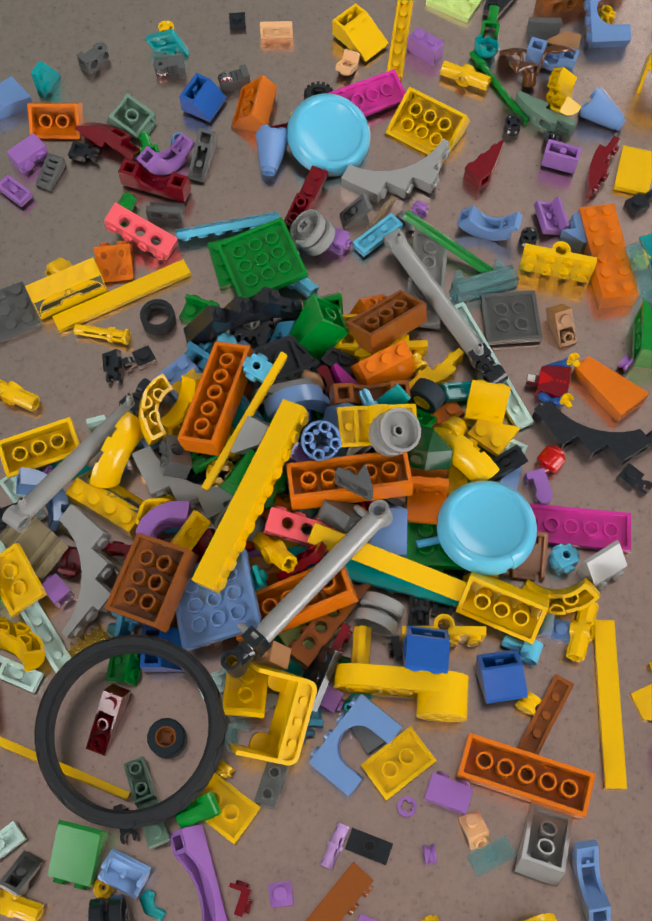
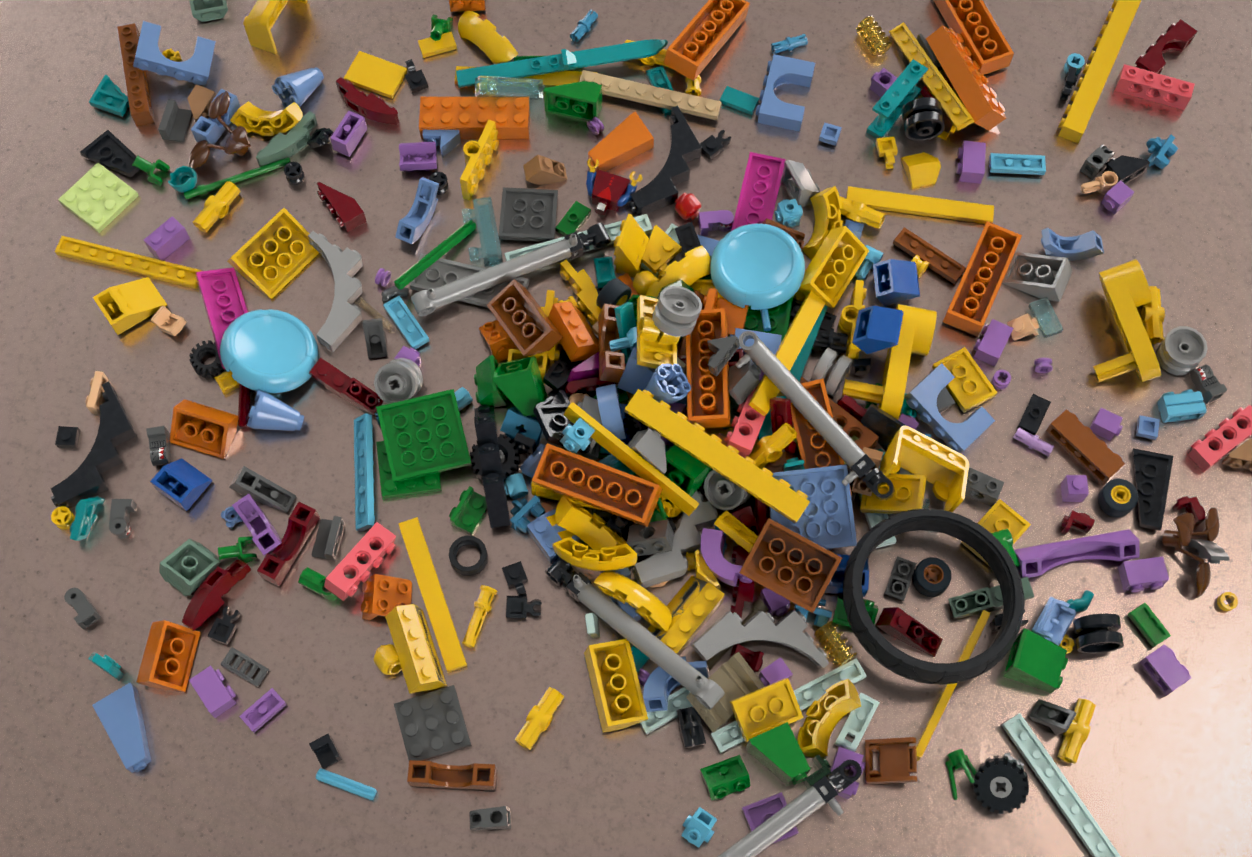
camera: 85 degrees left, 0 degrees up
none -> black arch [50,382,137,509]
none -> green plate [555,201,591,236]
none -> dark grey slope [884,556,917,601]

